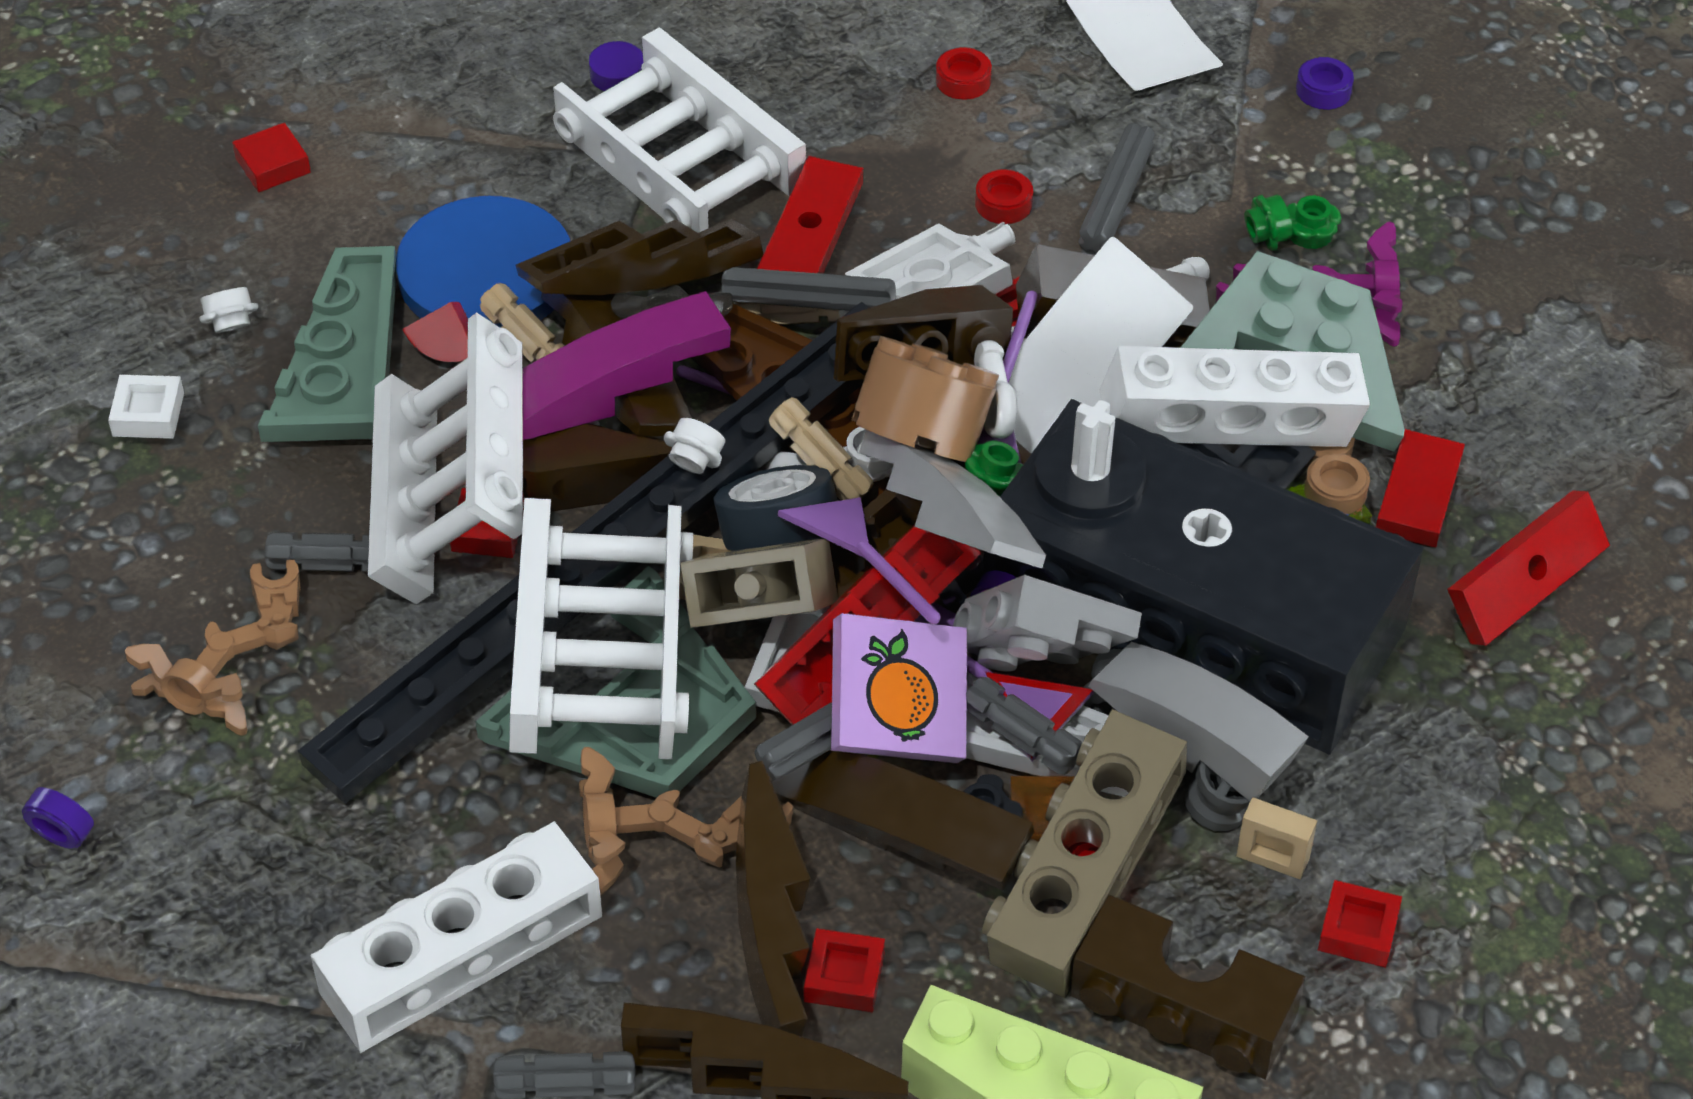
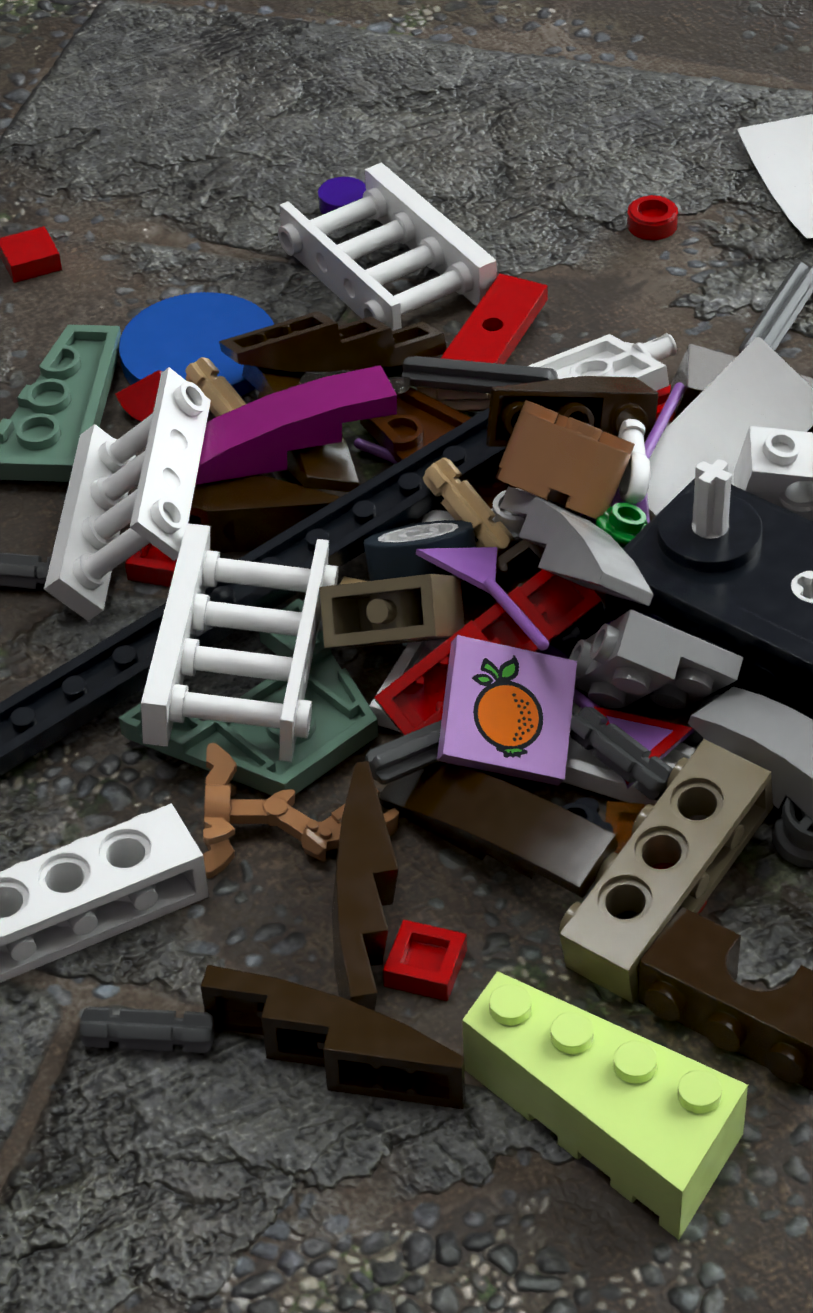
camera: 10 degrees right, 5 degrees down
white plate [664,418,725,474] -> none
red tile [975,169,1033,224] -> none

